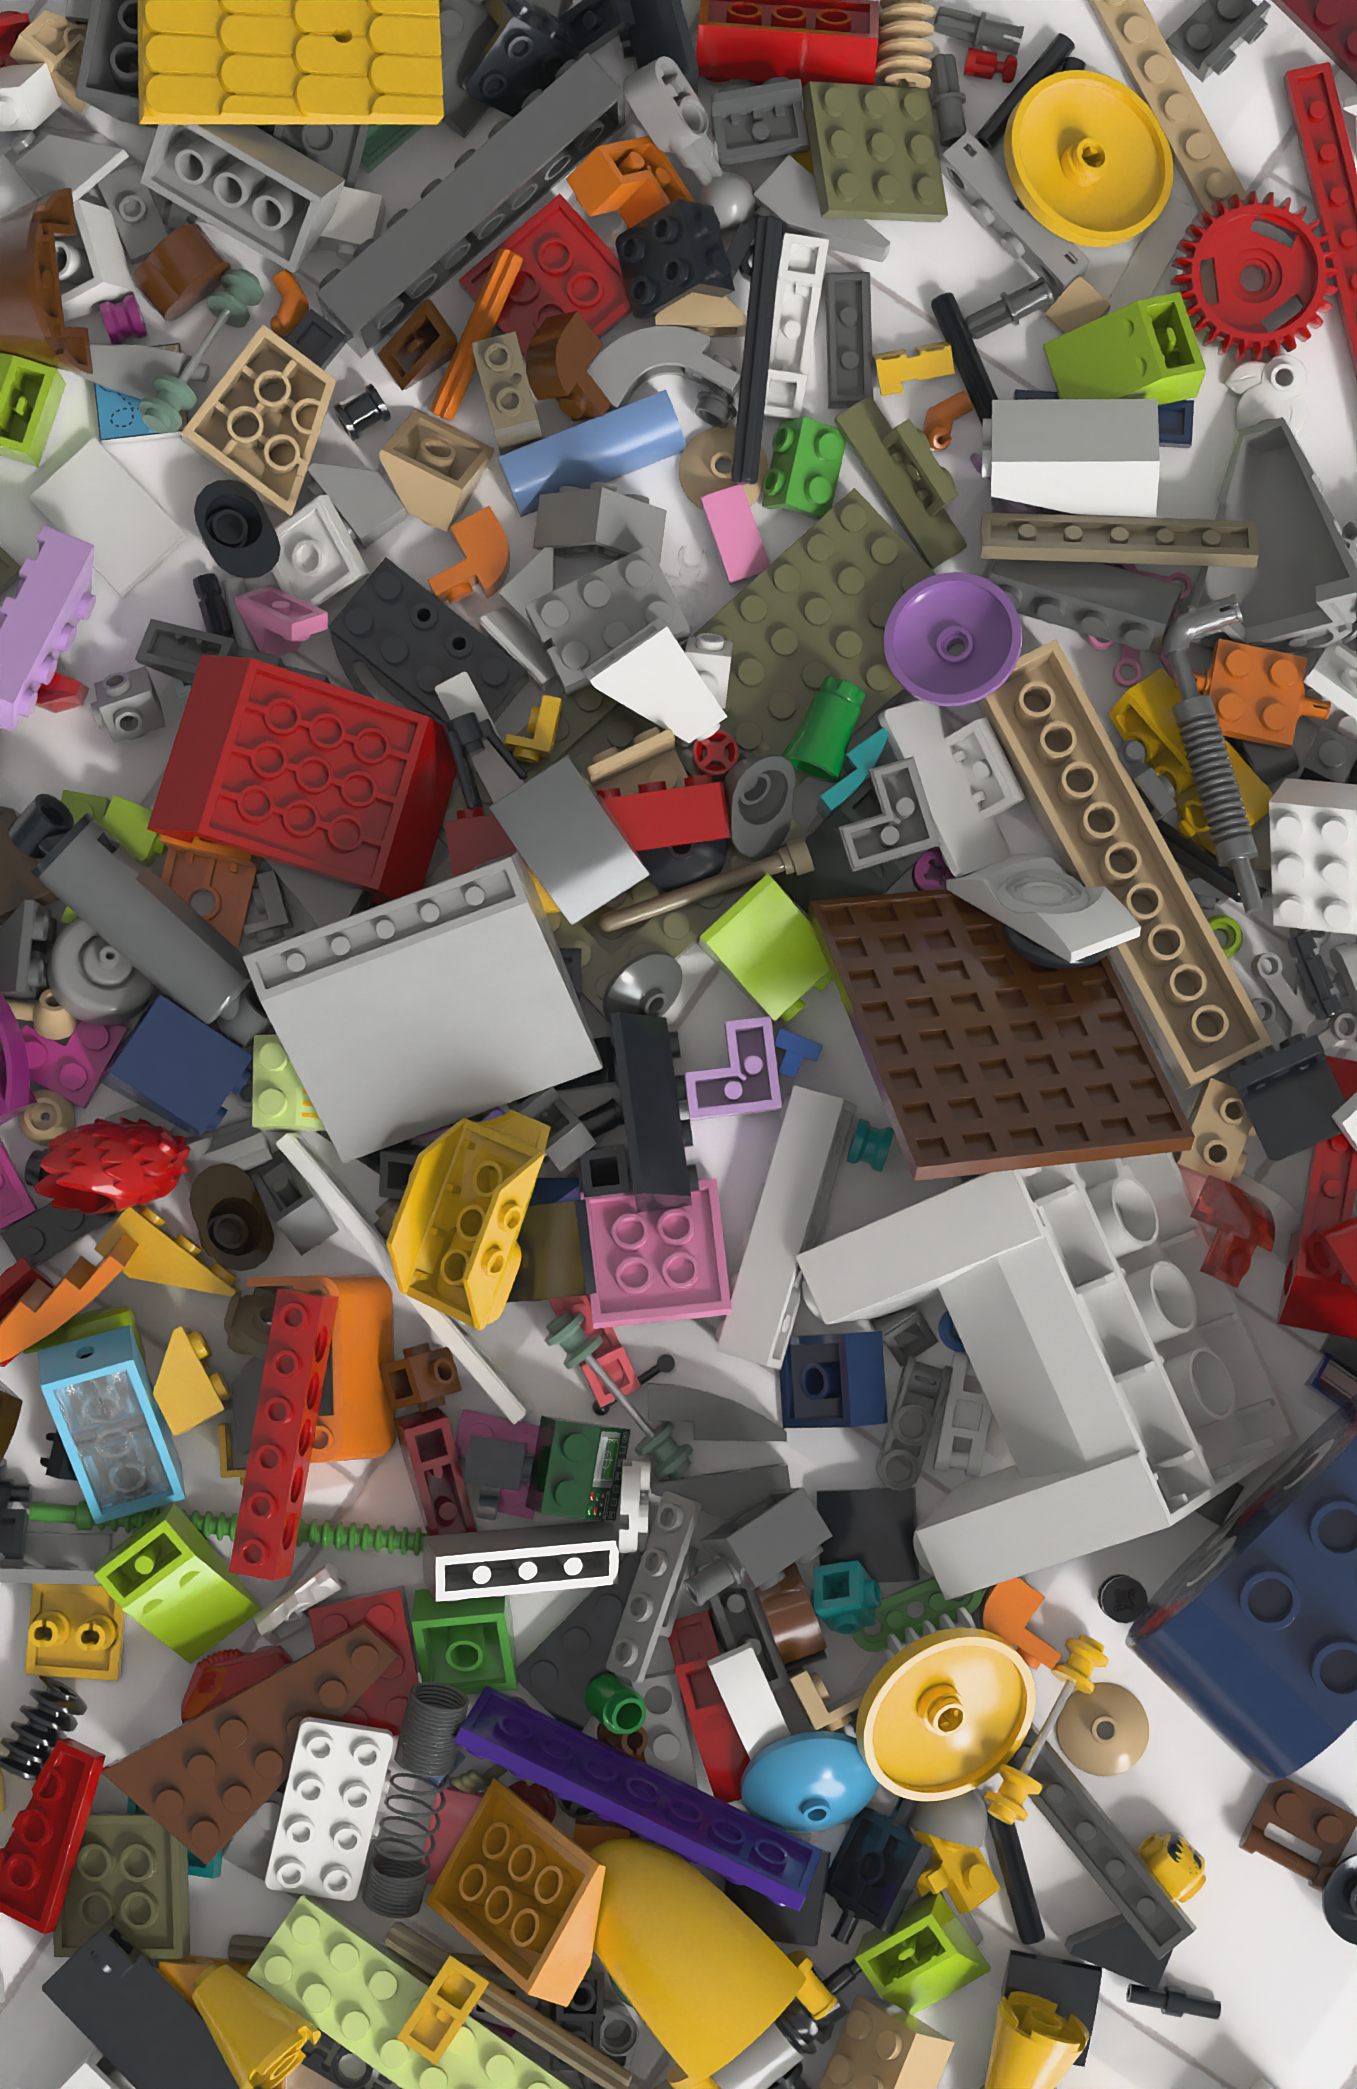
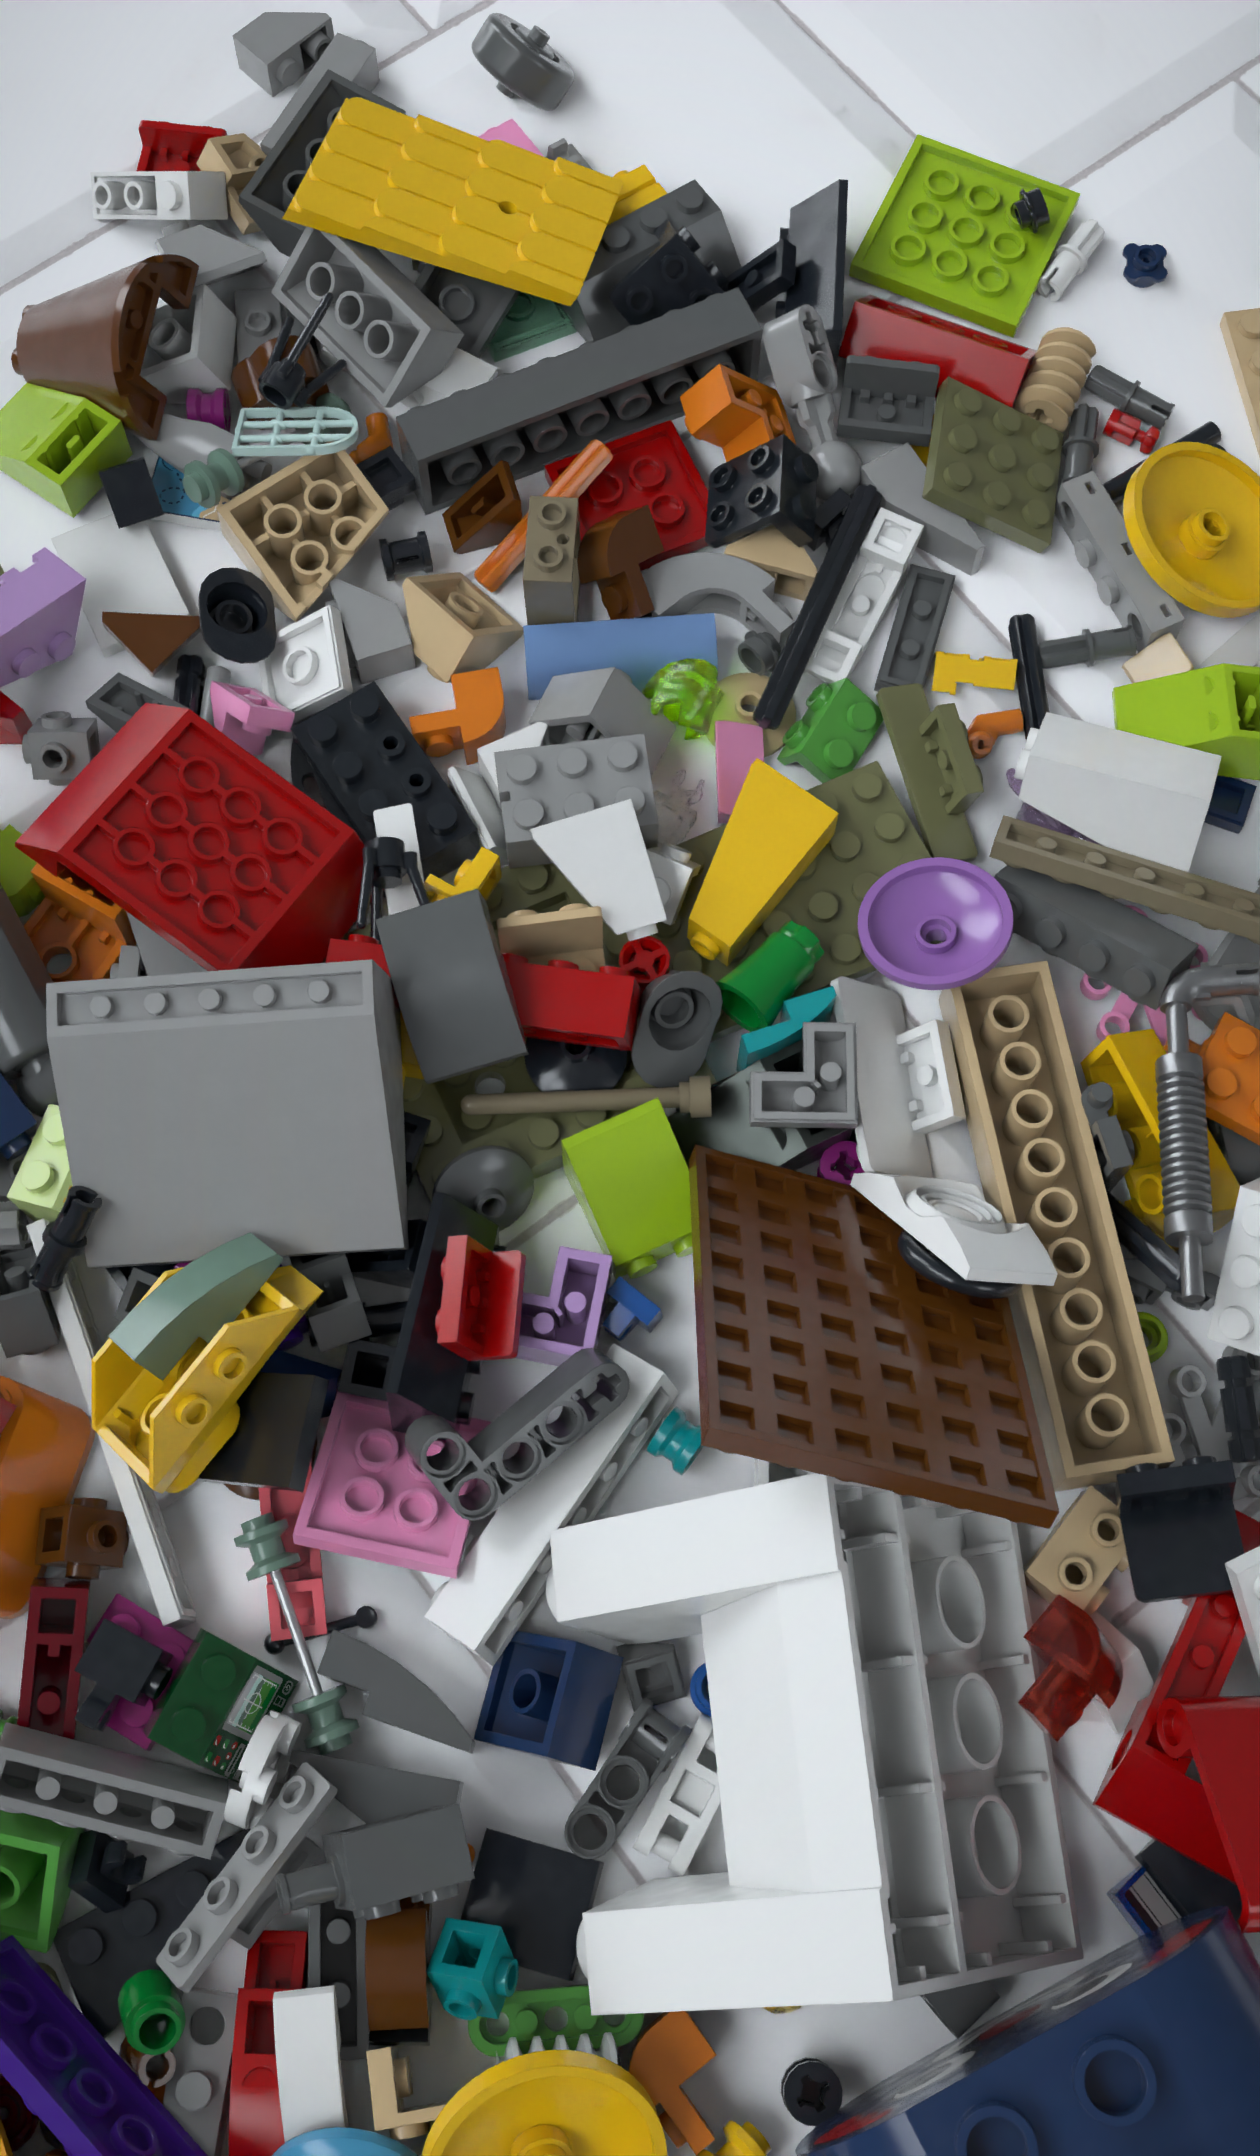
camera: 20 degrees right, 15 degrees down
none -> black pin [27,1186,102,1292]
none -> black tile [68,1830,147,1913]
none -> black brick [99,457,164,529]
none -> reddish brown slope [102,612,201,677]
none -> sand green slope [108,1232,284,1381]
none -> light aqua window [231,407,359,457]
none -> black plant [258,292,347,410]
none -> dark grey beam [405,1348,630,1521]
none -> red bracket [435,1235,526,1361]
none -> clear neon green hair [641,658,724,740]
none -> yellow slope [687,758,839,967]

